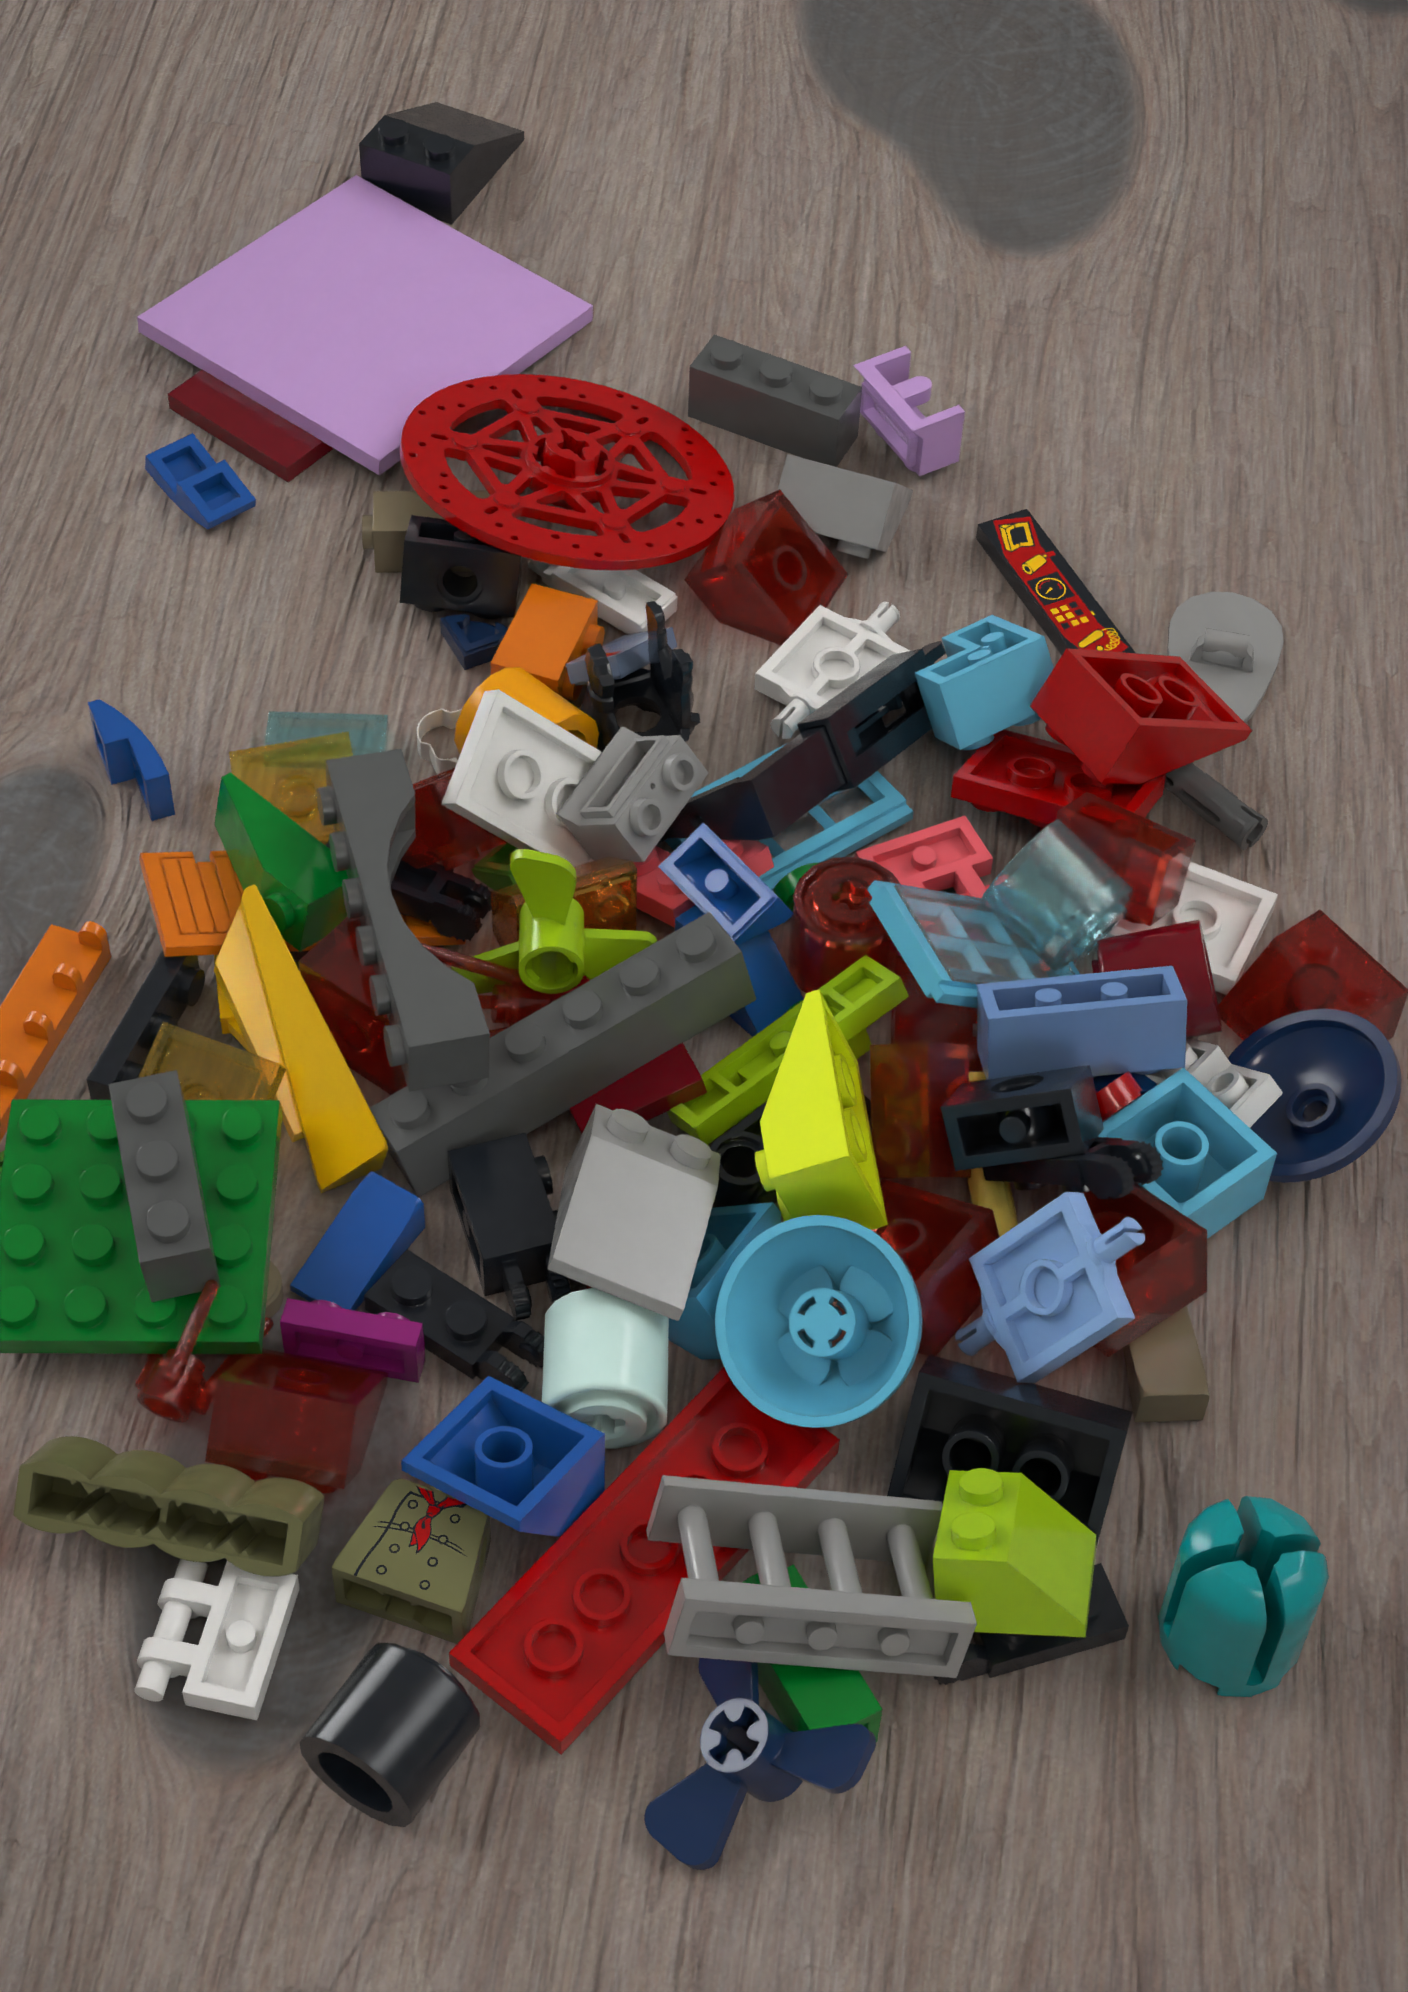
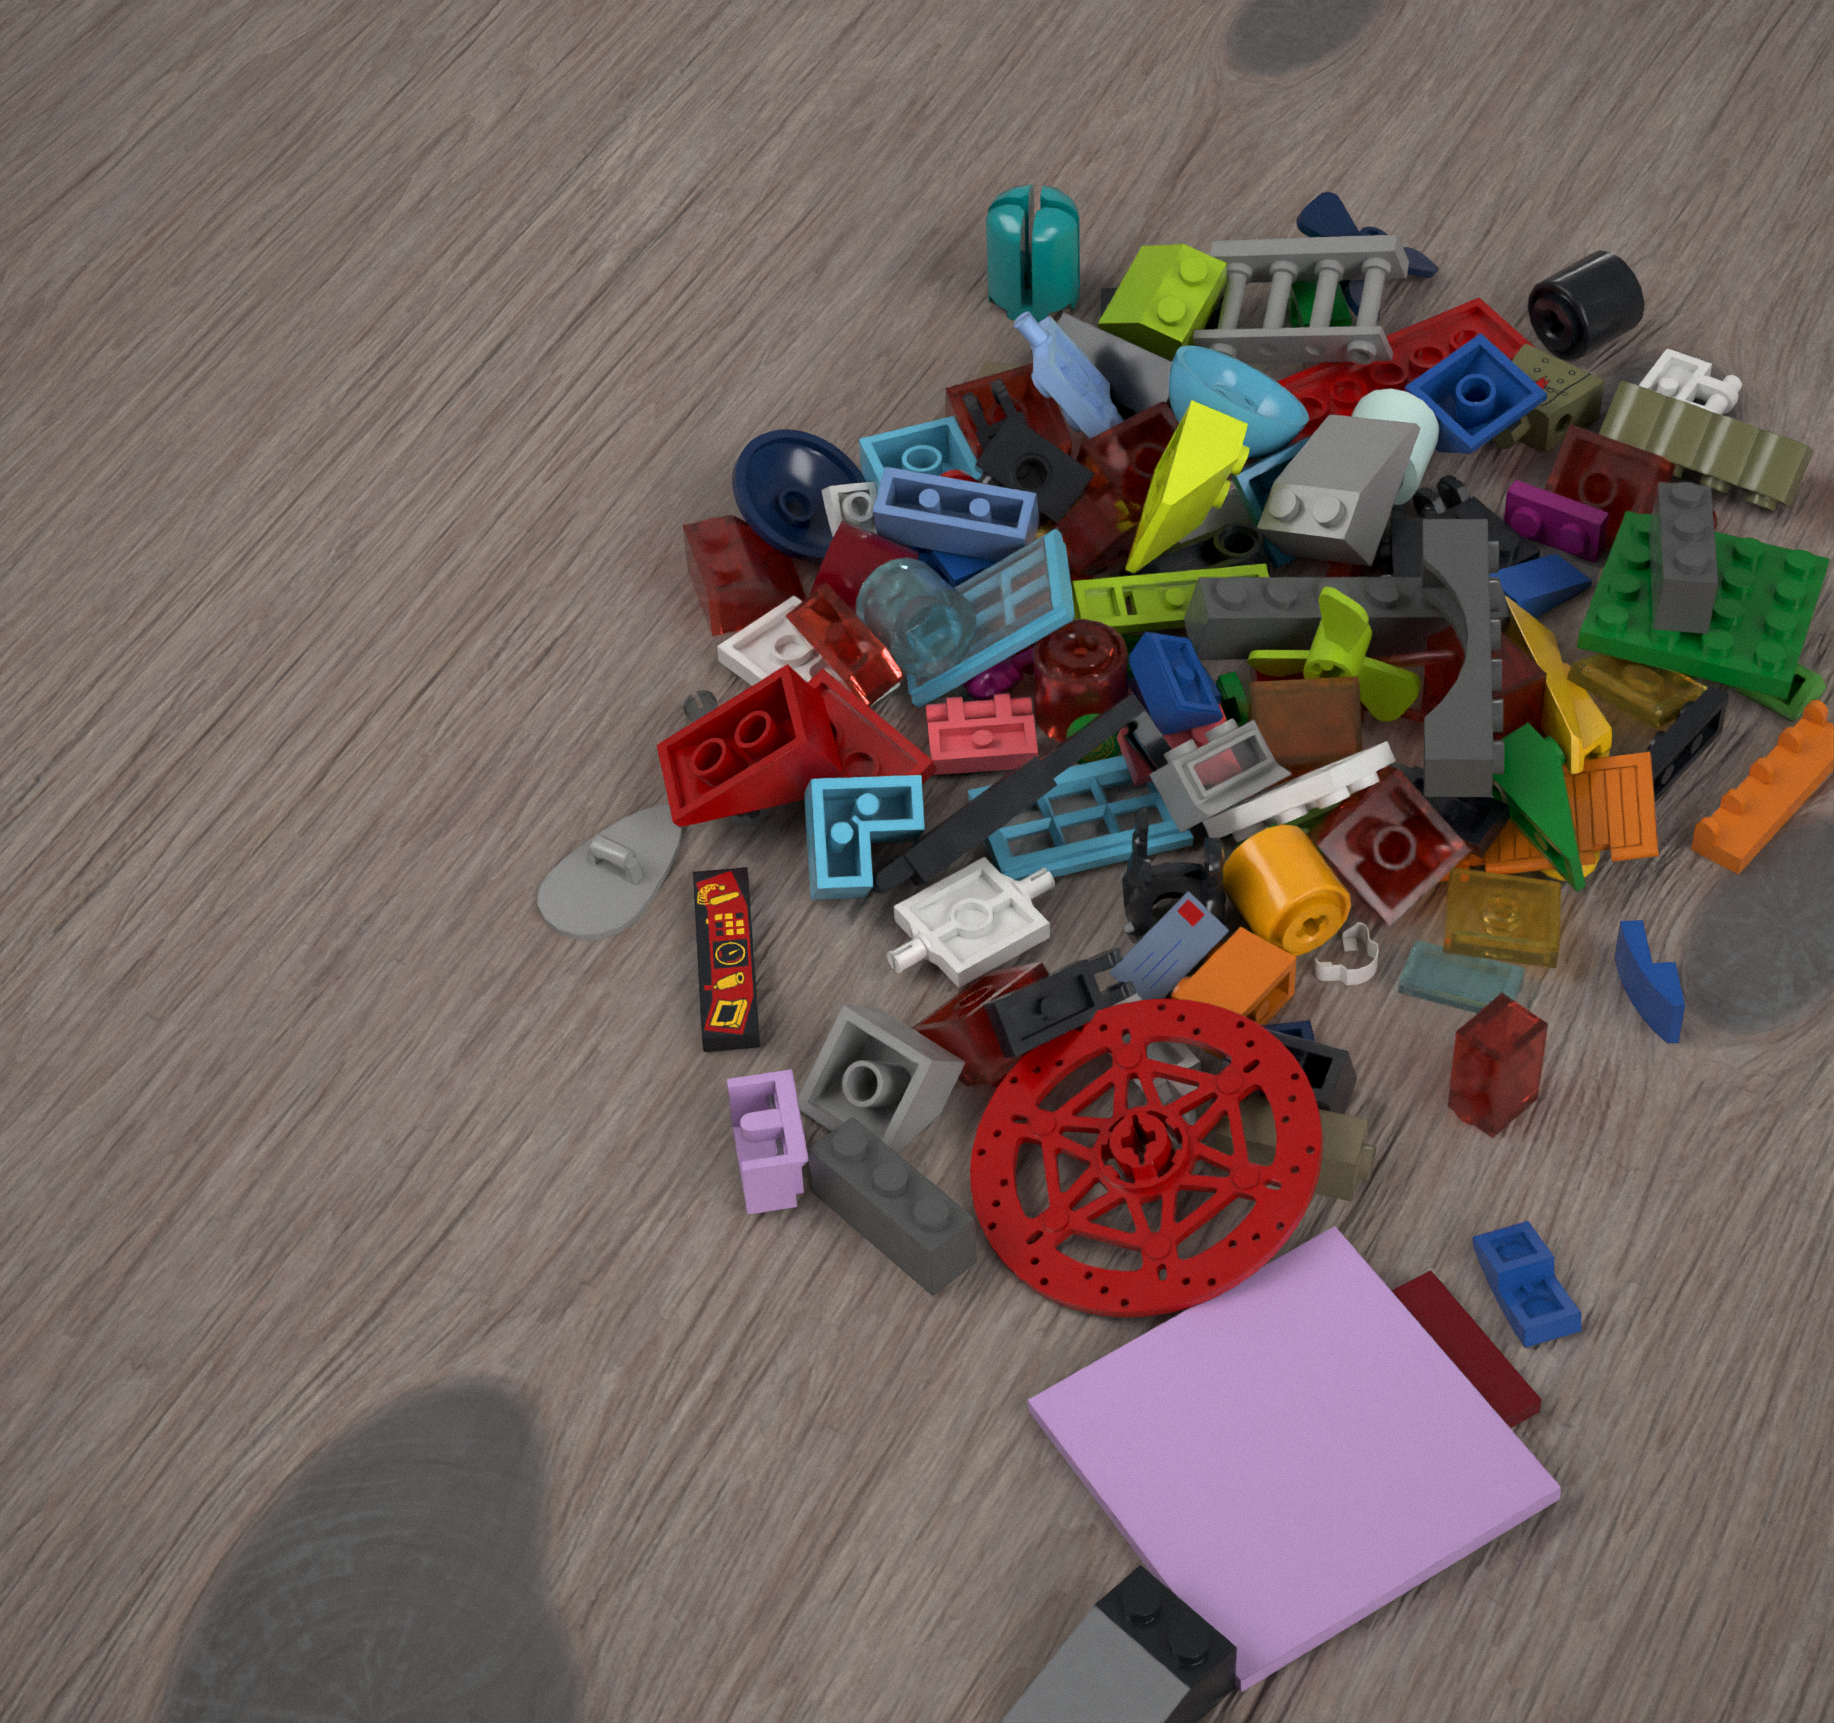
camera: 155 degrees left, 5 degrees down
none -> black hinge [983,947,1136,1058]
none -> clear red brick [1448,993,1548,1138]

